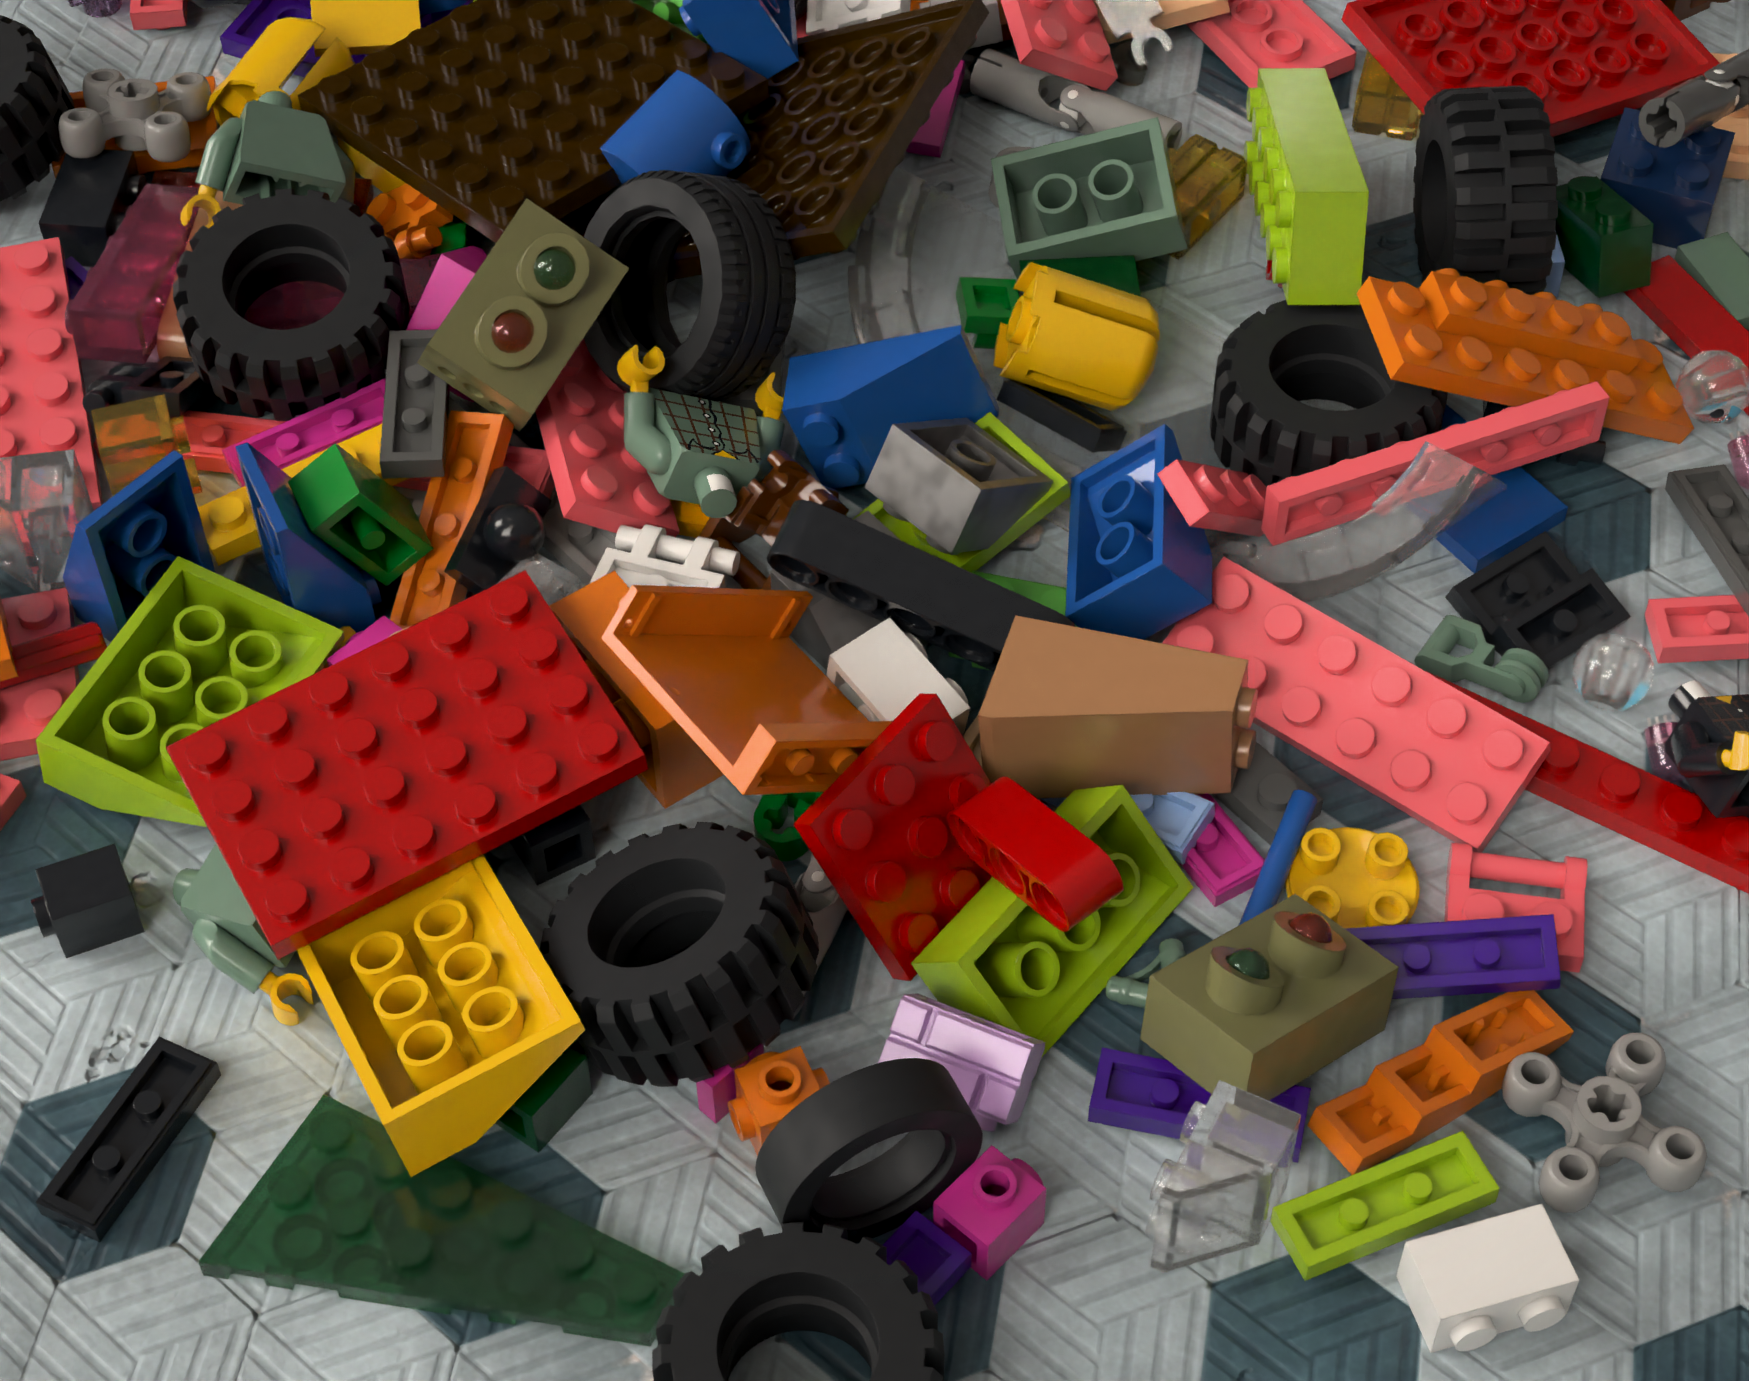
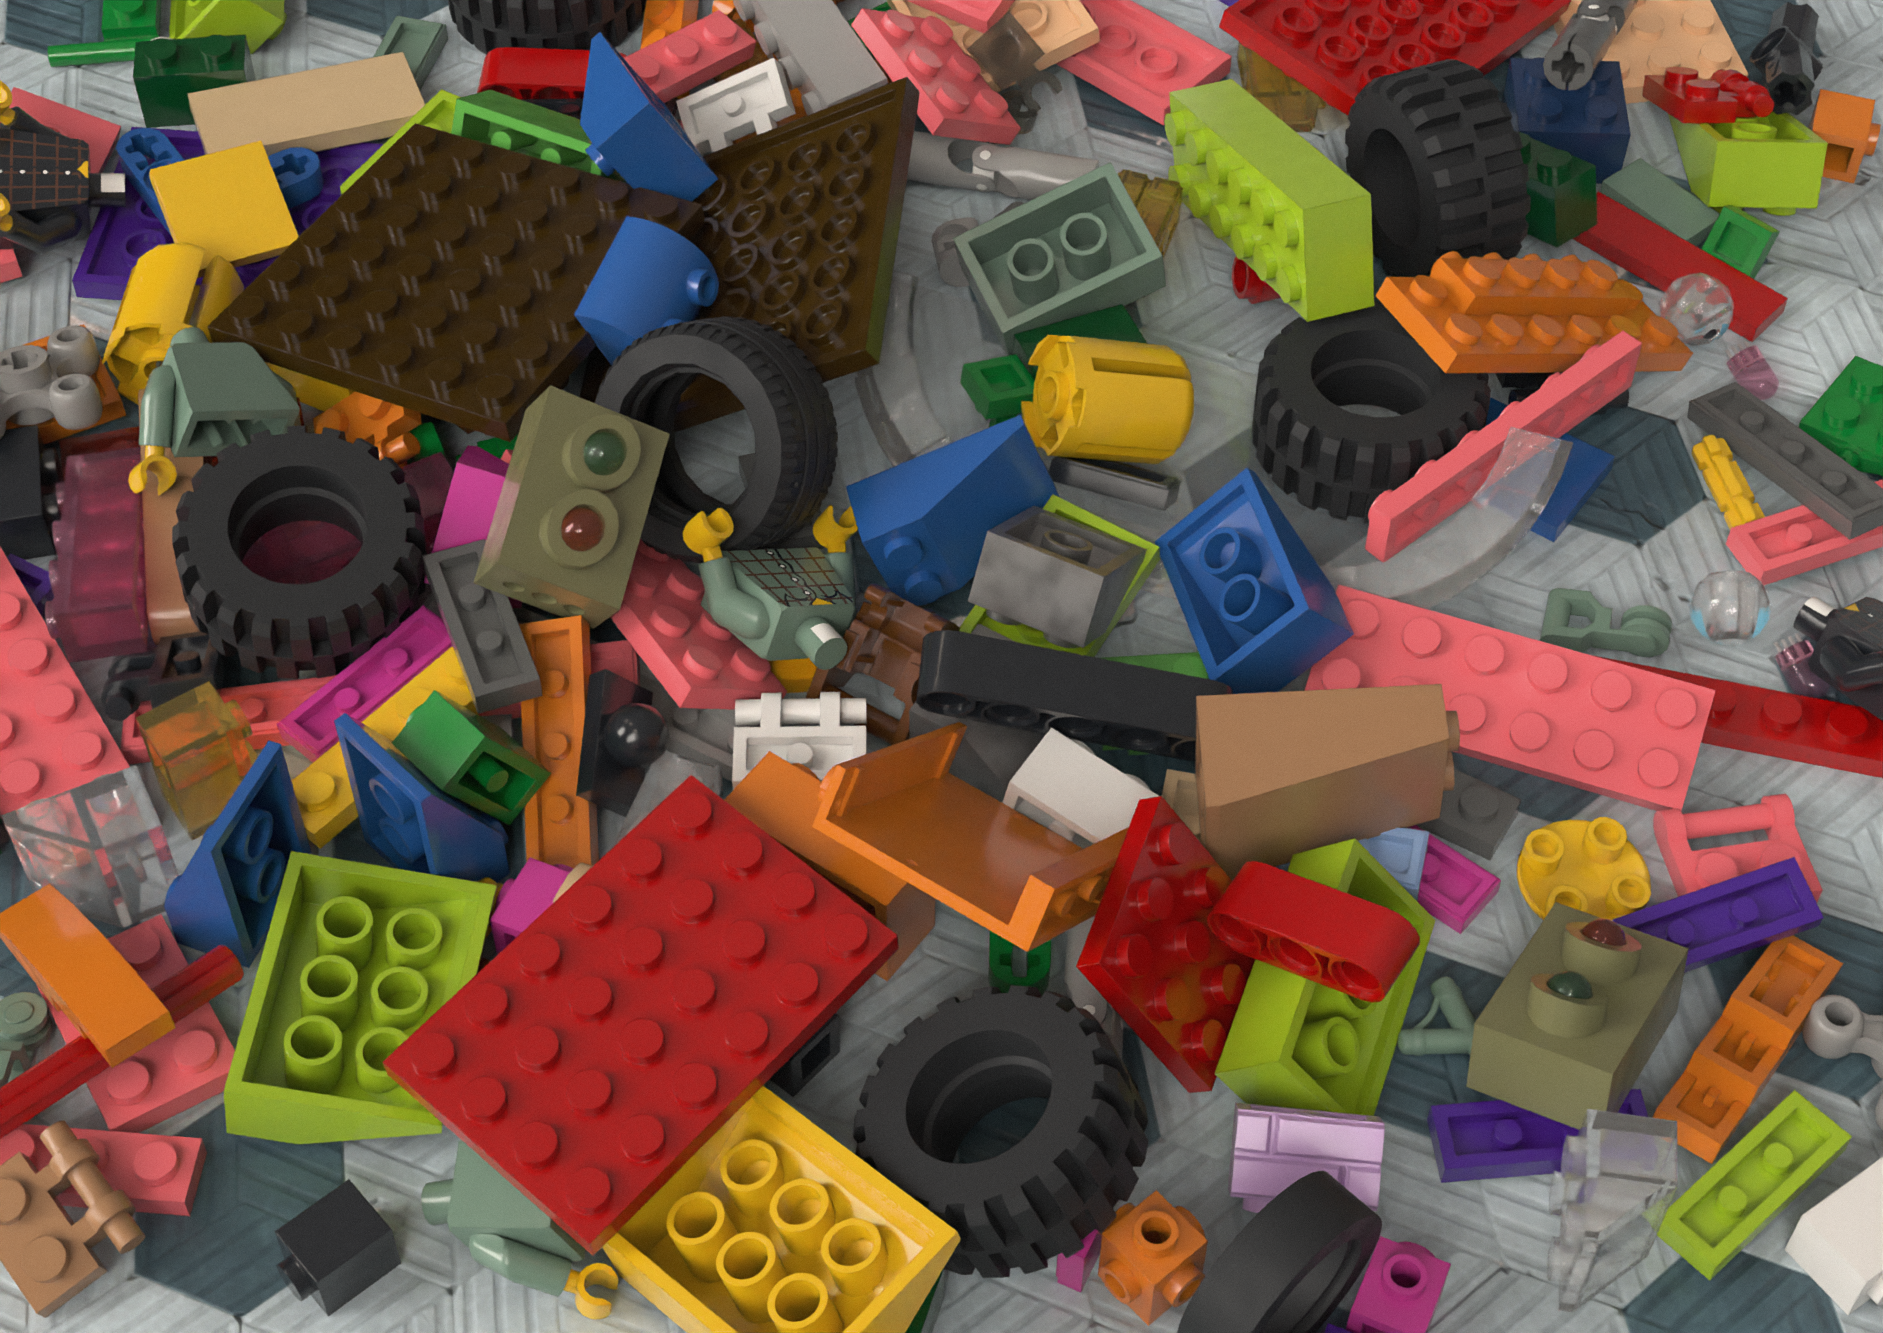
camera: 20 degrees left, 0 degrees up
coral plate [1157,459,1267,537] -> none
blue bar [1238,790,1317,926] -> none
black slope [1445,531,1631,670] -> none
none -> yellow axle [1692,435,1765,529]

